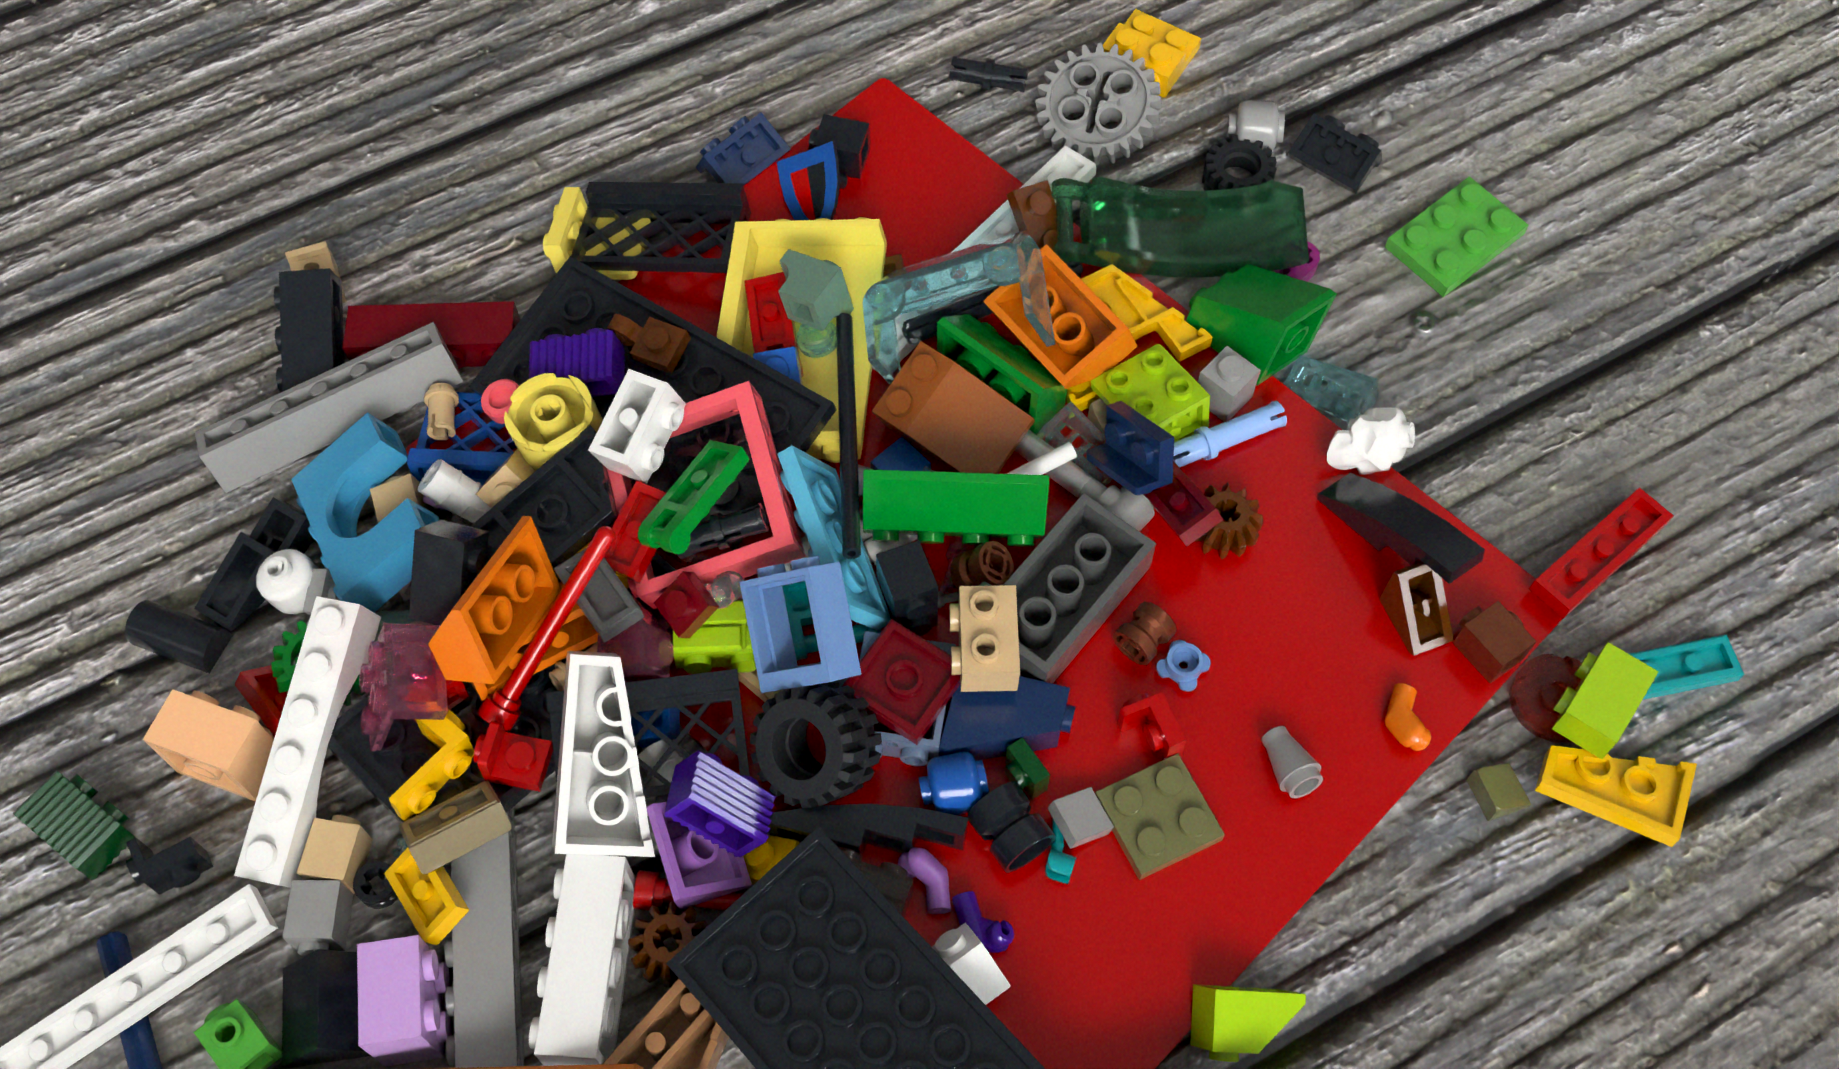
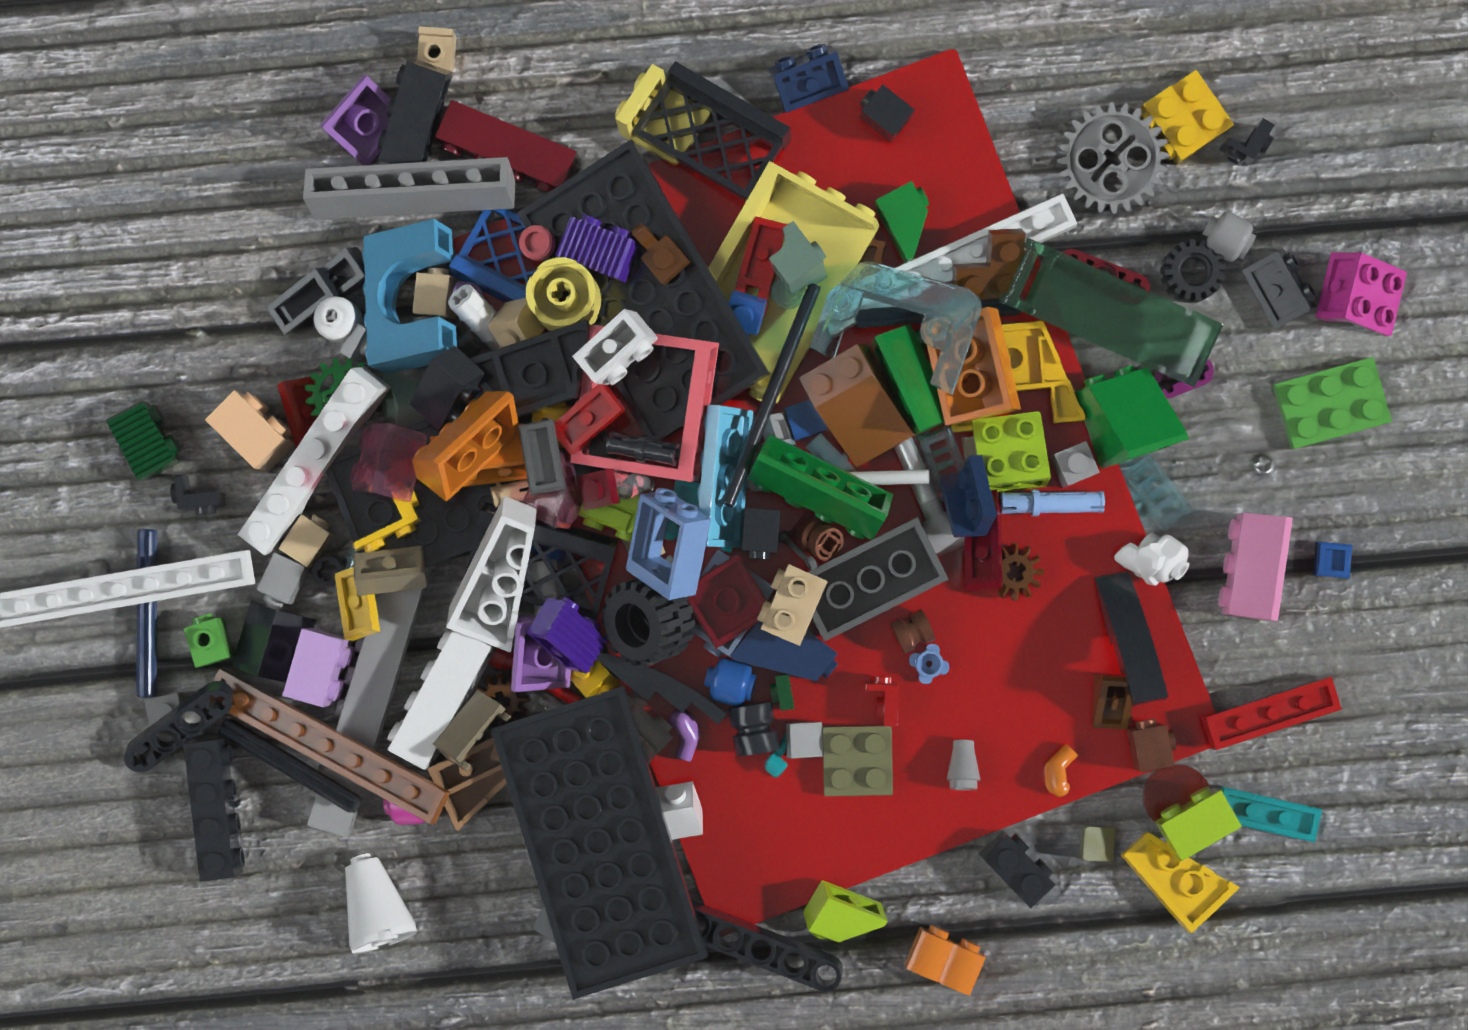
camera: 25 degrees right, 25 degrees up
black brick [125,600,233,674] -> none
tan pin [424,383,459,440] -> none
red bracket [474,720,553,792] -> none
red piece [478,526,615,731] -> none
green plate [638,440,750,555] -> none
shield [777,141,848,221] -> none
black pin [949,56,1028,93] -> none
dark purple arm [952,891,1015,953] -> none
none -> medium lavender slope [320,74,391,166]
none -> dark tan hinge [433,690,511,771]
none -> green slope [874,181,929,264]
none -> orange brick [904,925,986,996]
none -> black brick [979,831,1056,908]
none -> bright pink slope [1218,513,1293,621]
none -> black bracket [1219,118,1275,166]
none -> blue tile [1313,542,1352,579]
none -> dark pink bracket [1315,252,1407,336]

